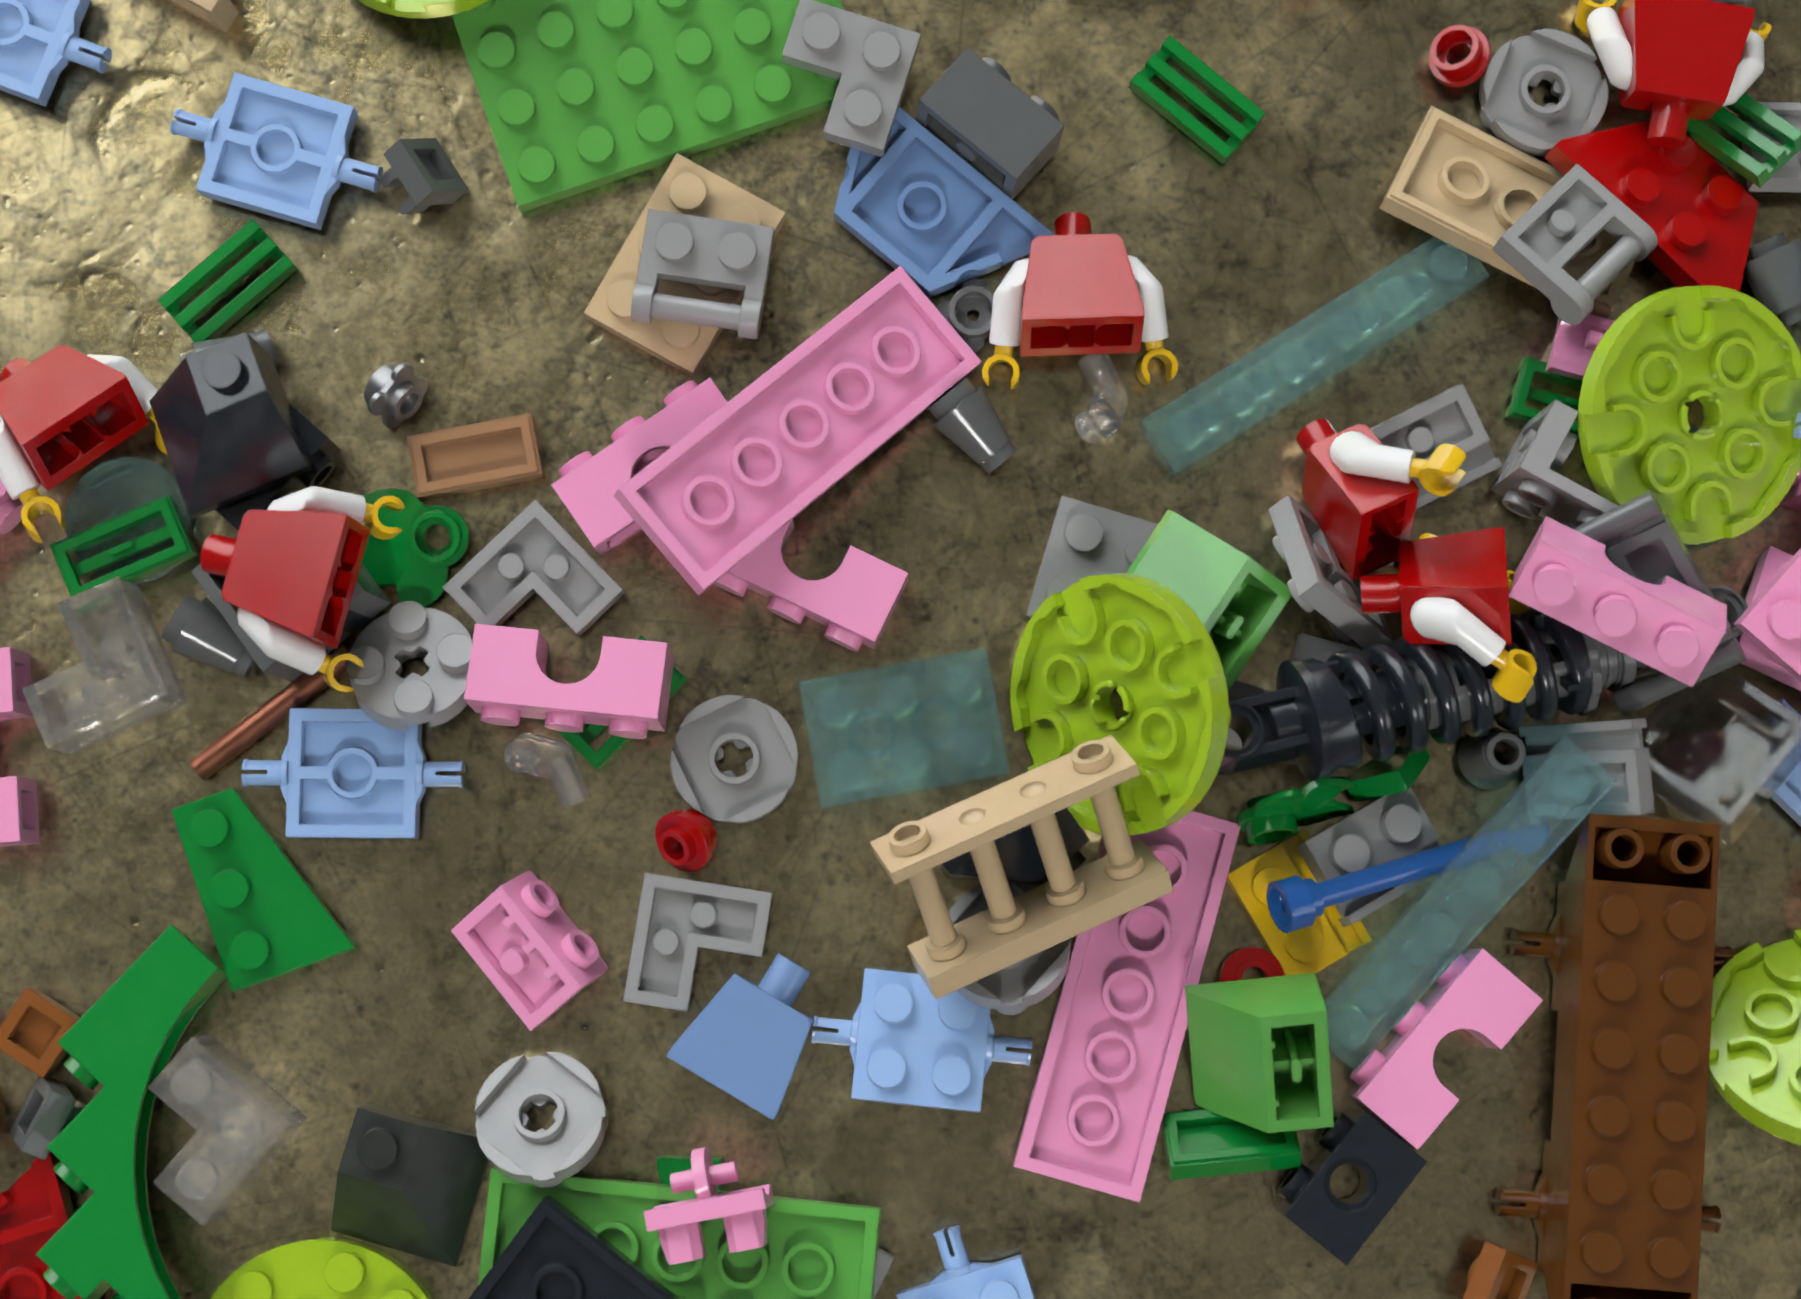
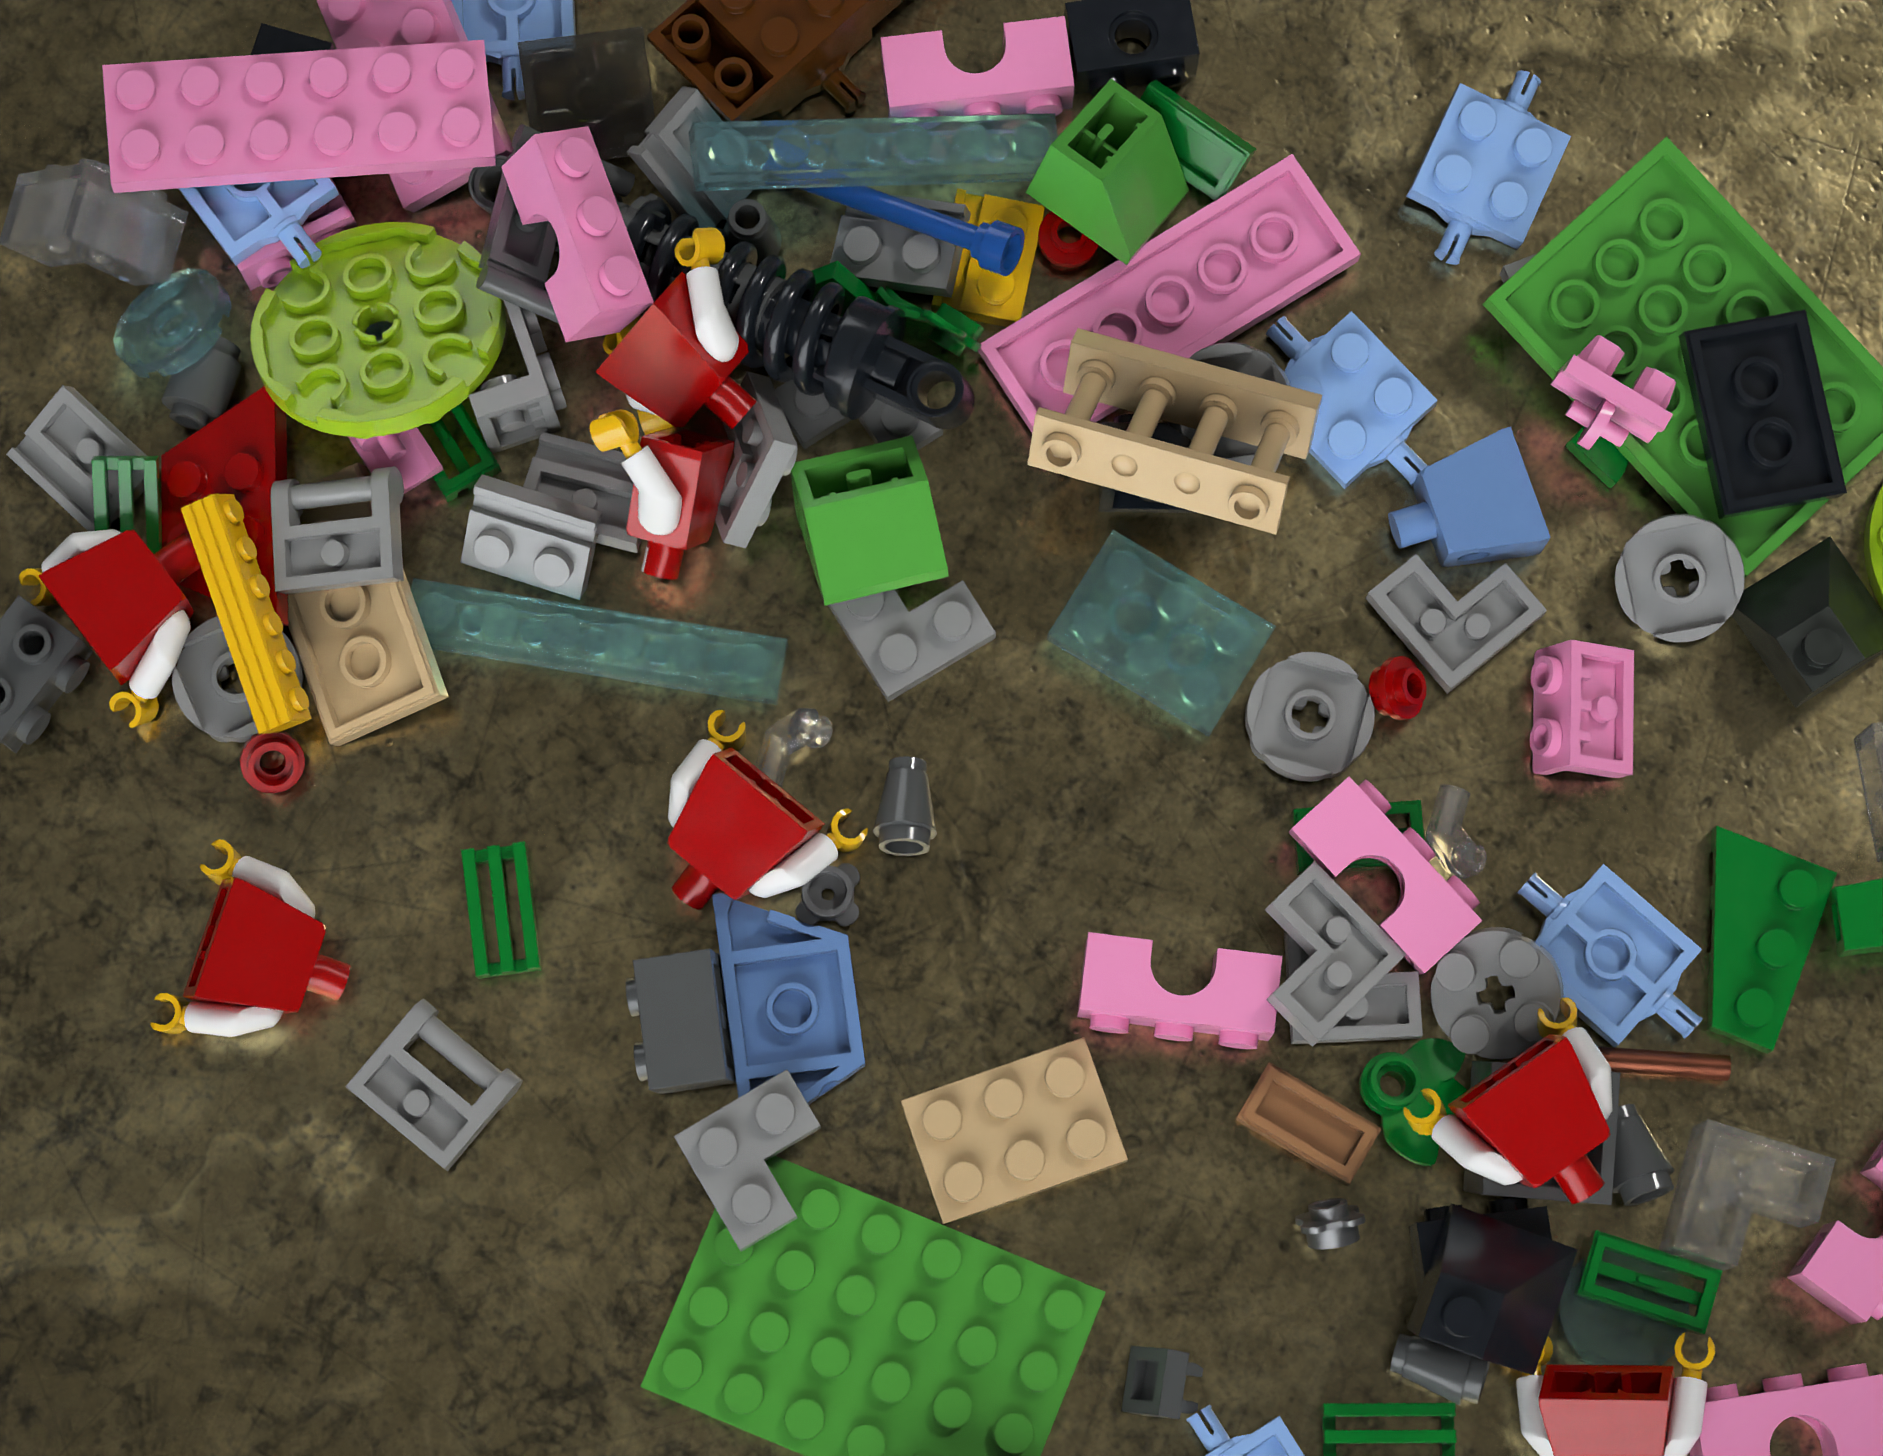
camera: 135 degrees left, 5 degrees down
bright pink plate [614,266,982,596] -> none
light grey plate [631,209,775,339] -> none
bright pink arch [714,519,908,652] -> none
lime plate [1010,573,1231,836] -> none
none -> yellow piece [181,494,312,734]
none -> light grey plate [460,474,602,600]
none -> light grey plate [1265,861,1407,1047]

